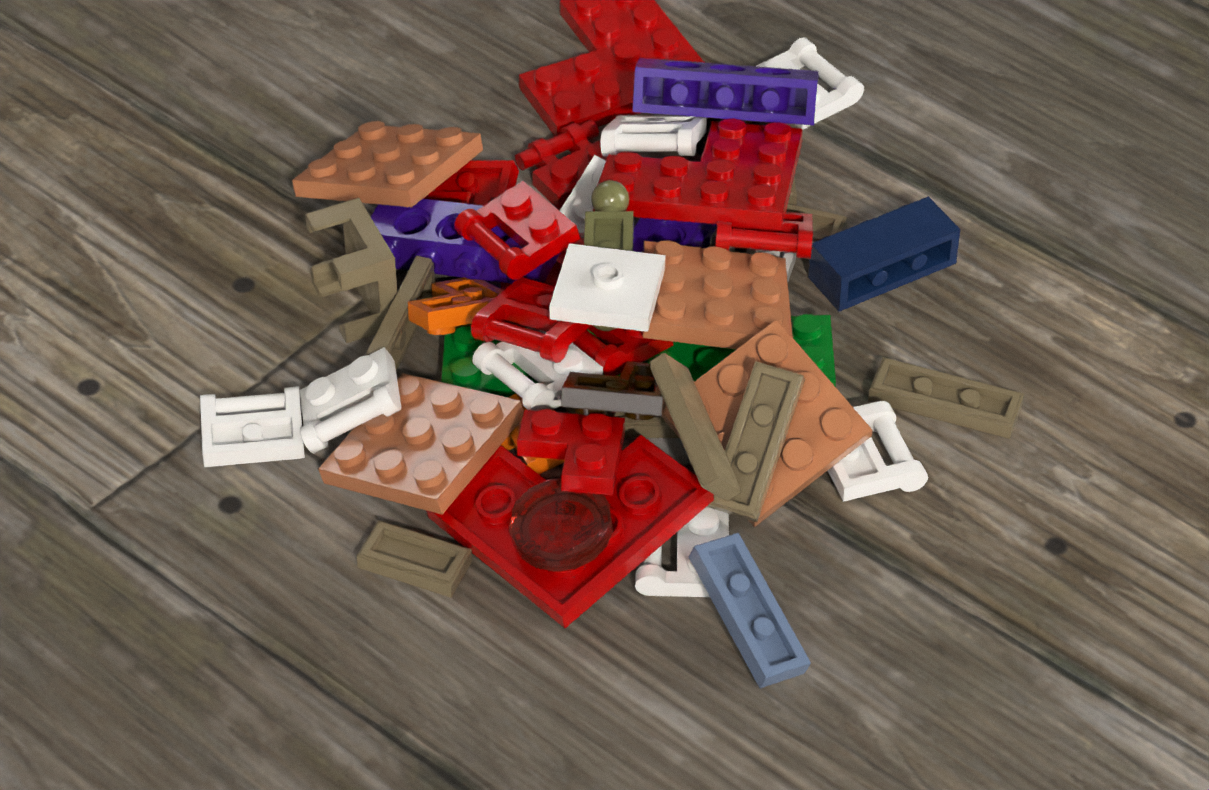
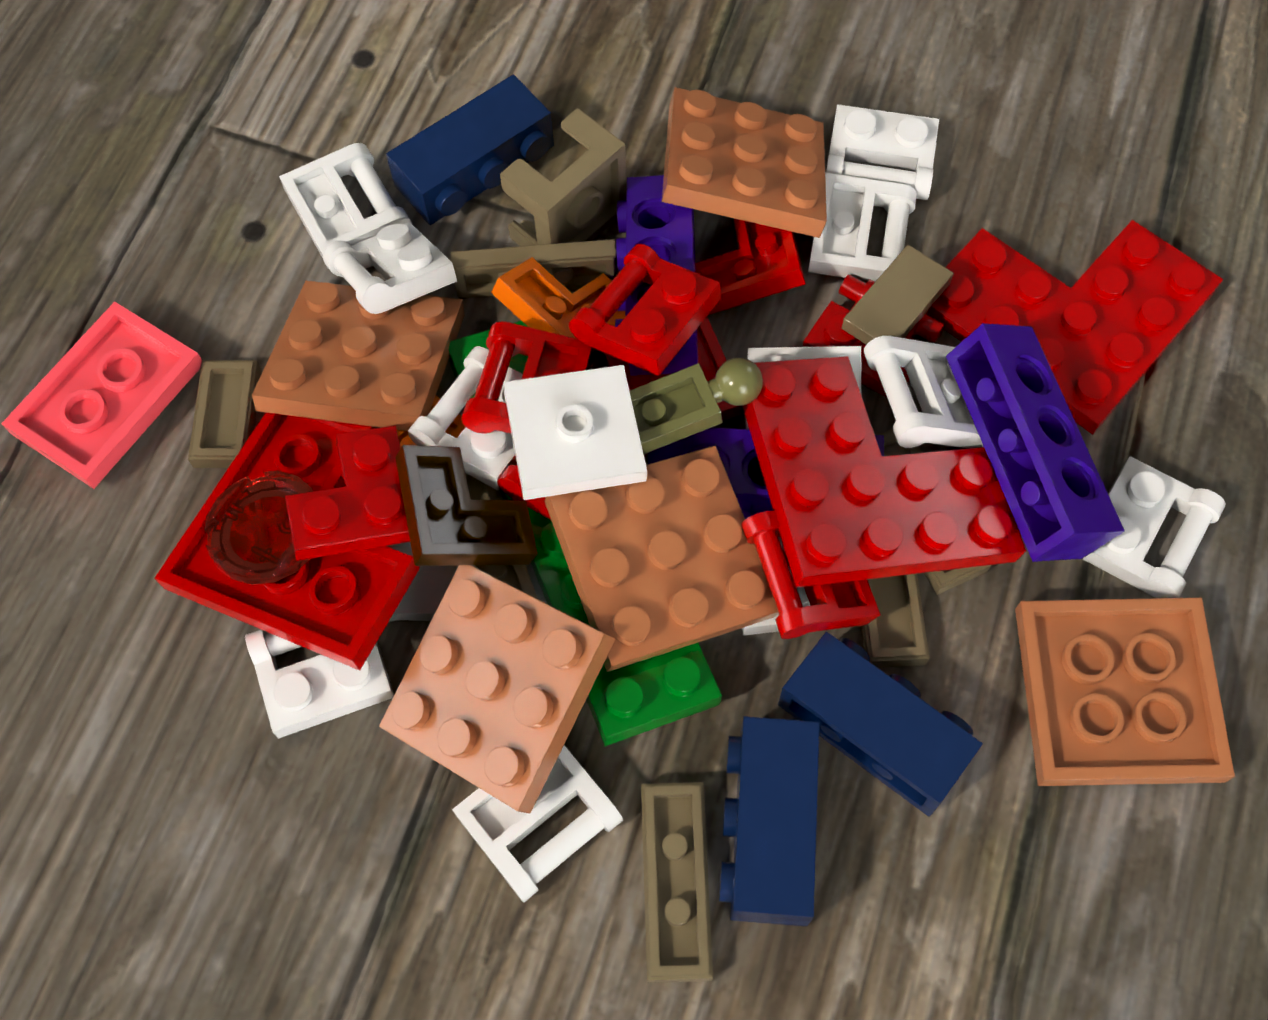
camera: 70 degrees right, 20 degrees up
dark tan tile [650,353,742,501] -> none
sand blue plate [688,533,811,688] -> none
dark tan tile [708,361,805,522] -> none
none -> coral plate [1,301,202,489]
none -> dark blue brick [386,74,554,225]
none -> dark blue brick [719,716,820,927]
none -> white plate [808,172,917,282]
none -> white plate [826,104,939,200]
none -> dark tan tile [842,245,954,344]
none -> nougat plate [1015,598,1235,786]

